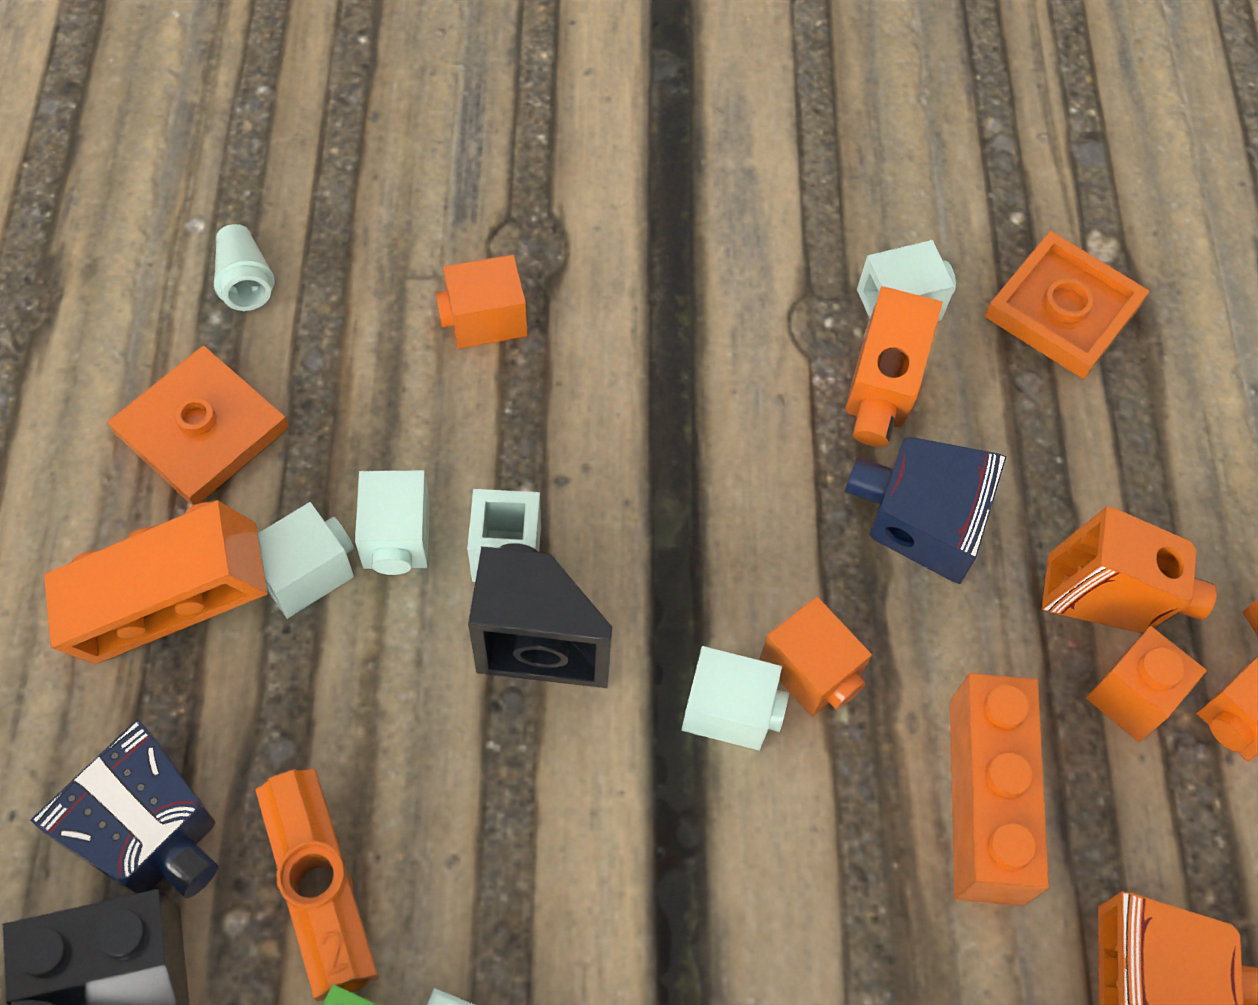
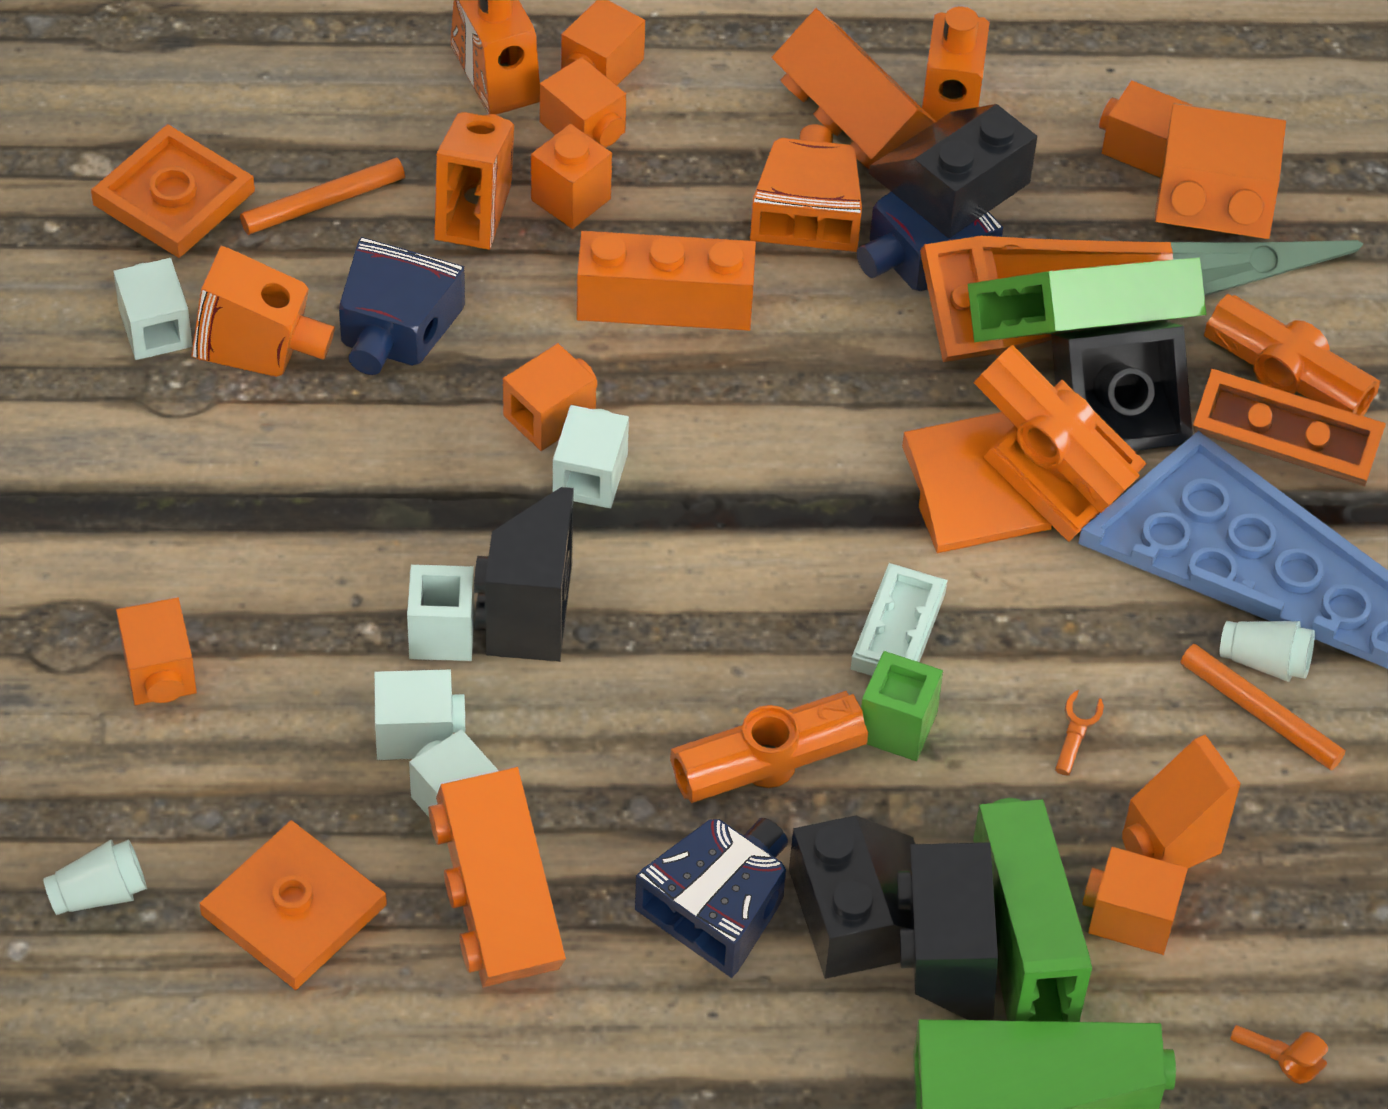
camera: 90 degrees left, 10 degrees down
none -> orange bar [240,157,405,235]

